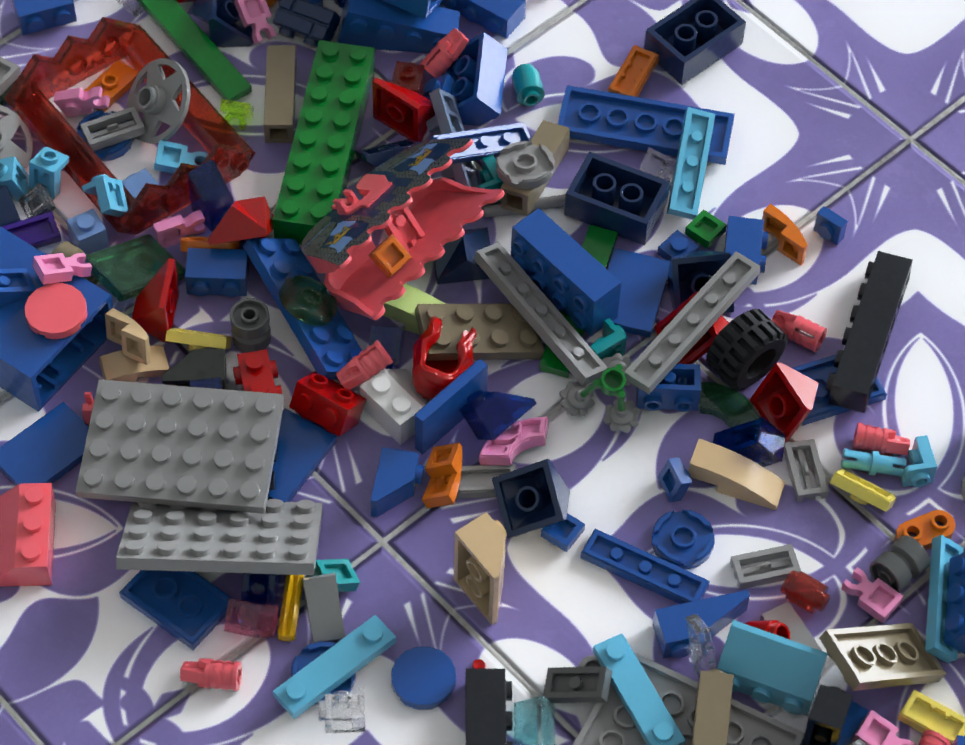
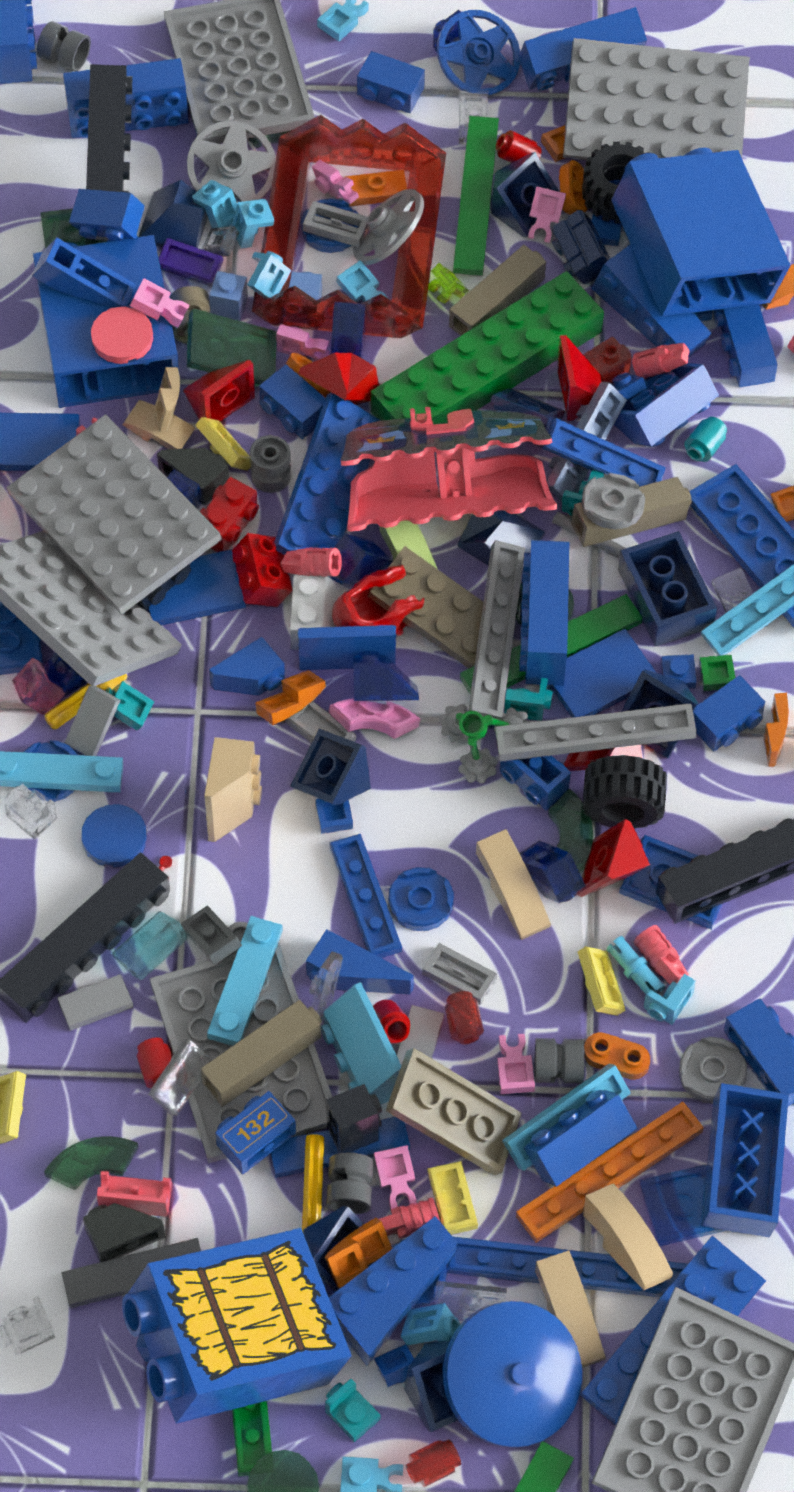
camera: 45 degrees right, 5 degrees up
tile [279,275,338,326] -> none
orange tile [369,234,412,278] -> none
blue plate [658,457,692,502] -> none
coral hinge [772,310,827,353] -> none
light grey tile [783,439,829,502] -> none

